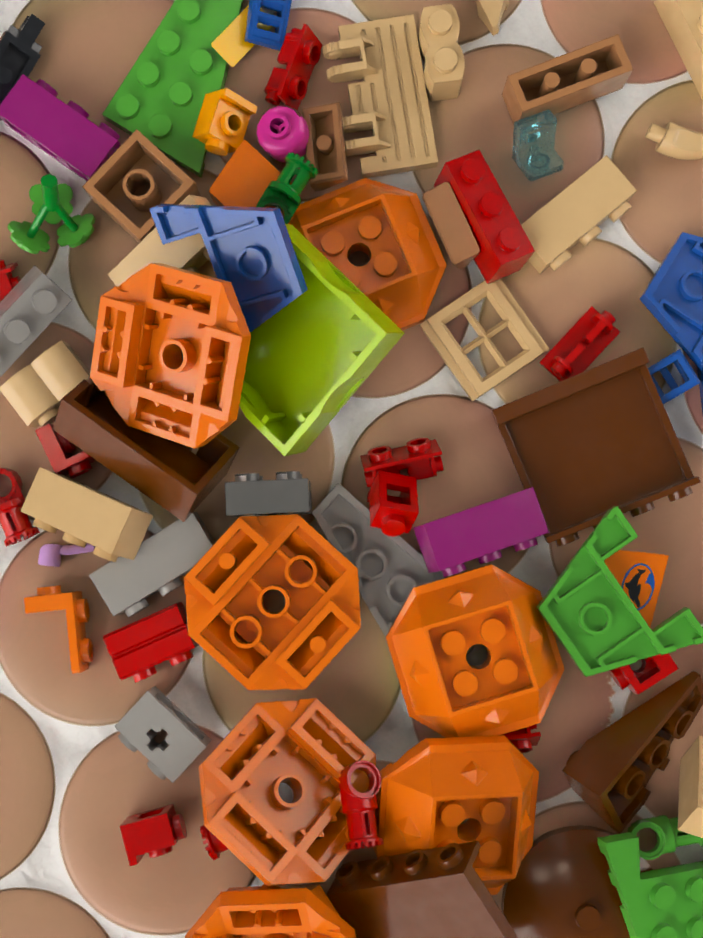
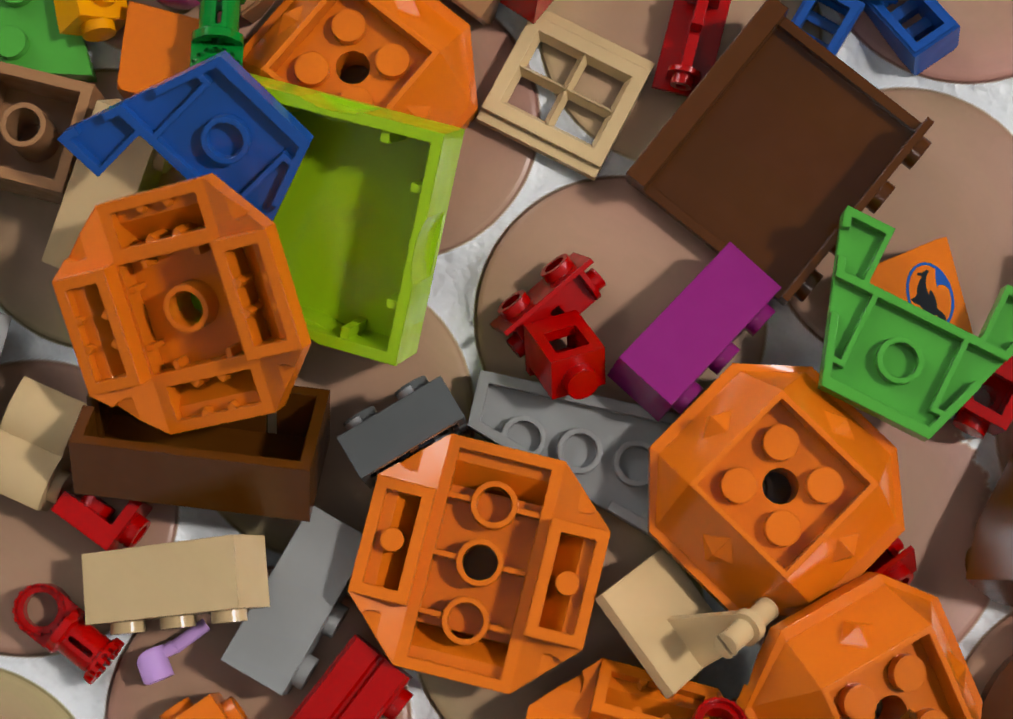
camera: 30 degrees left, 5 degrees down
none -> tan plate [595,548,779,699]

